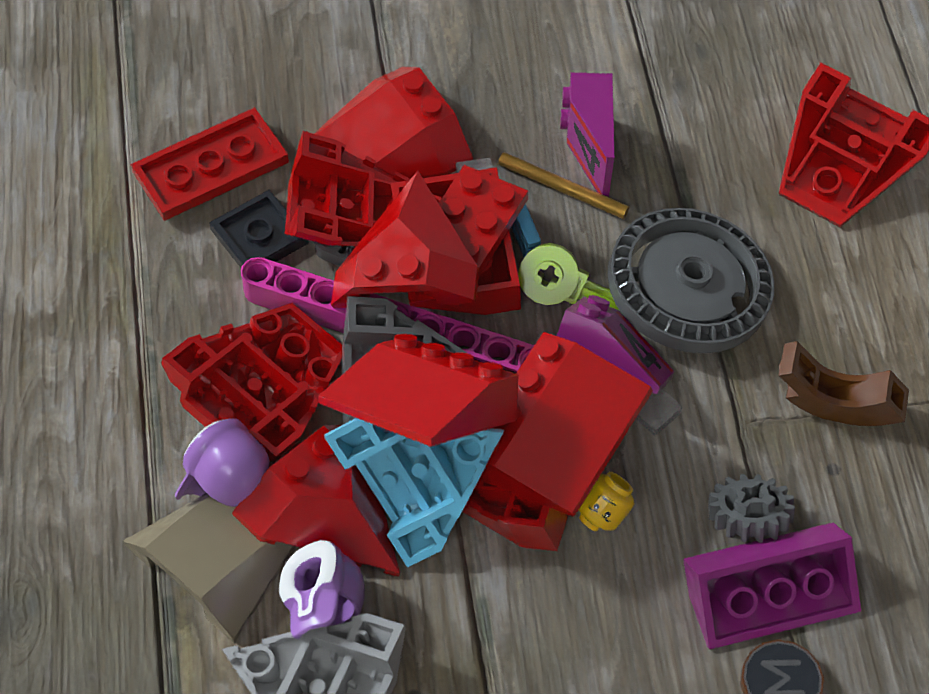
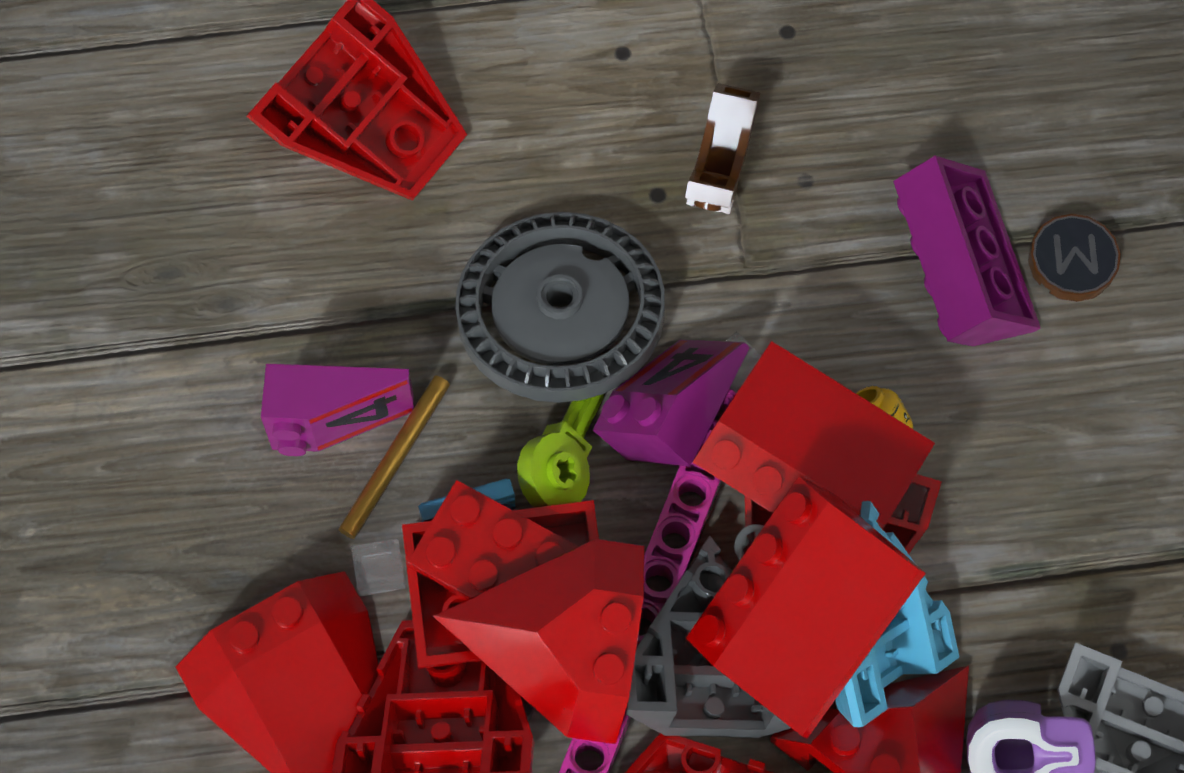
camera: 90 degrees left, 10 degrees up
dark grey gear [708,474,795,543] -> none

